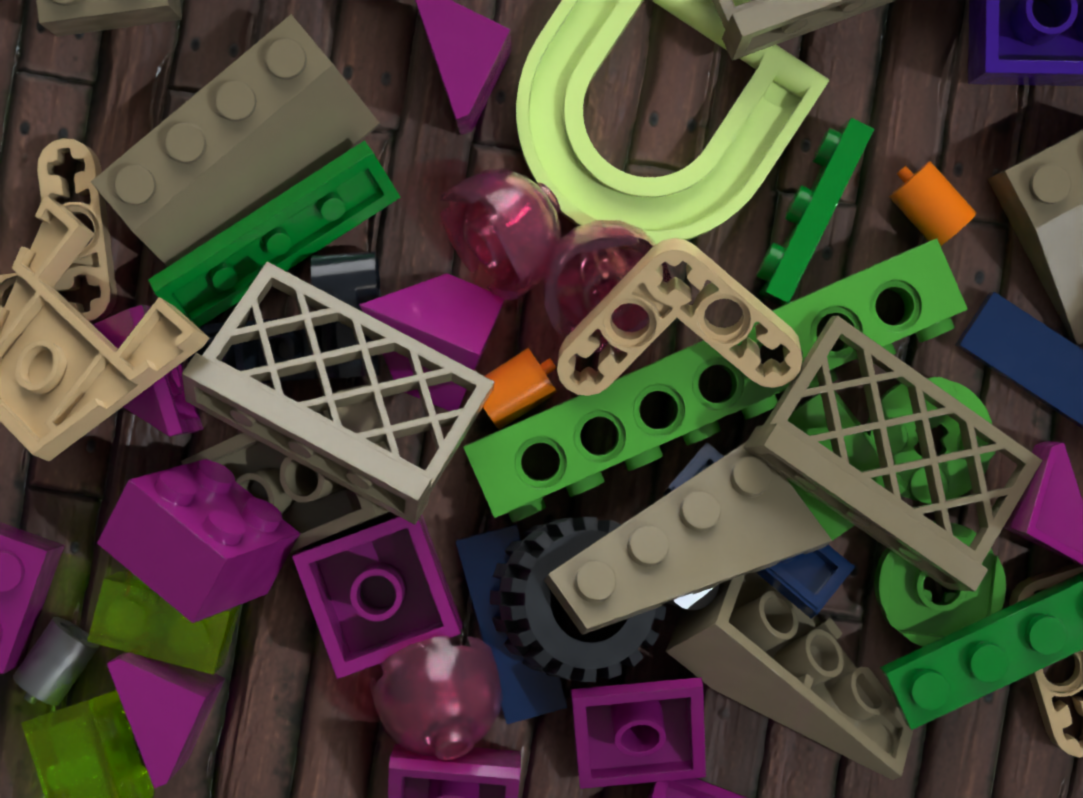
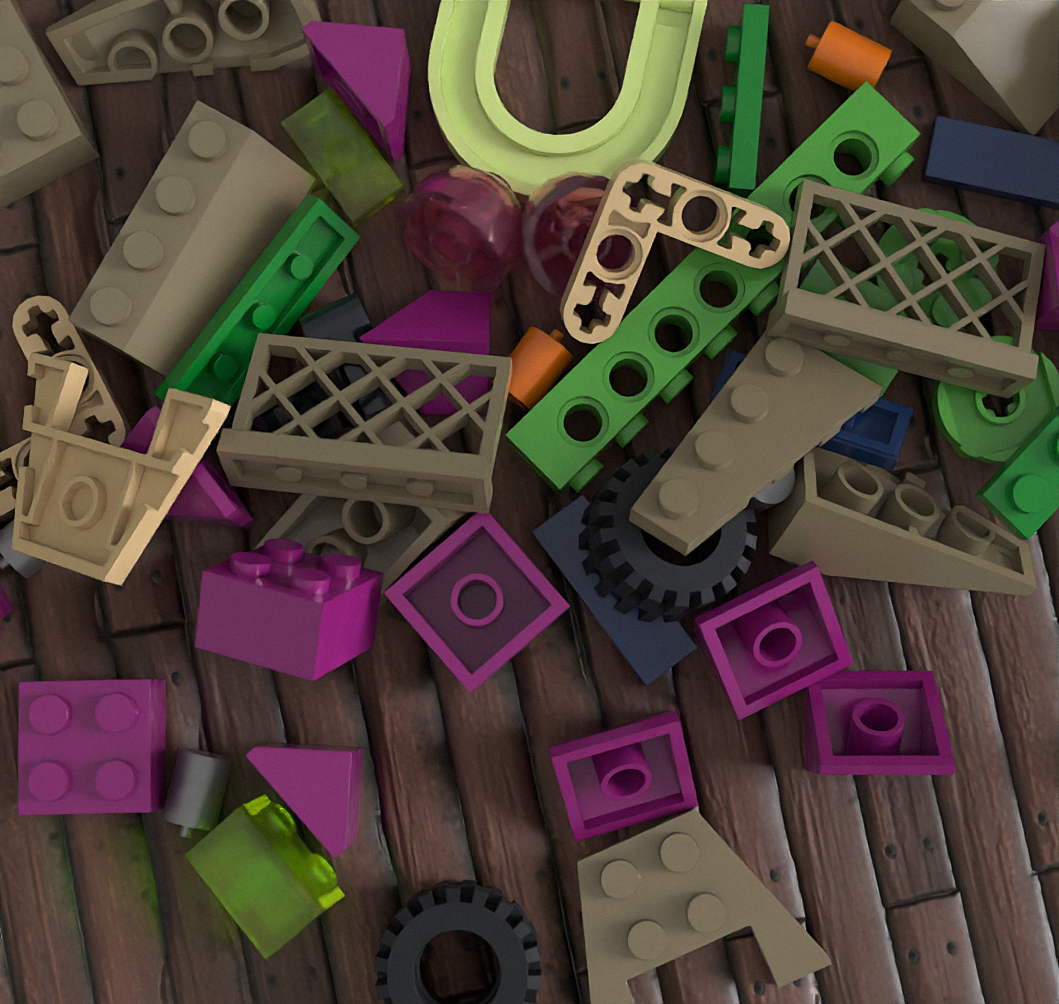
camera: 25 degrees left, 5 degrees down
clear neon green brick [87,568,241,675] -> none
clear pink cylinder [369,636,503,760] -> none
none -> clear neon green plate [280,87,405,226]

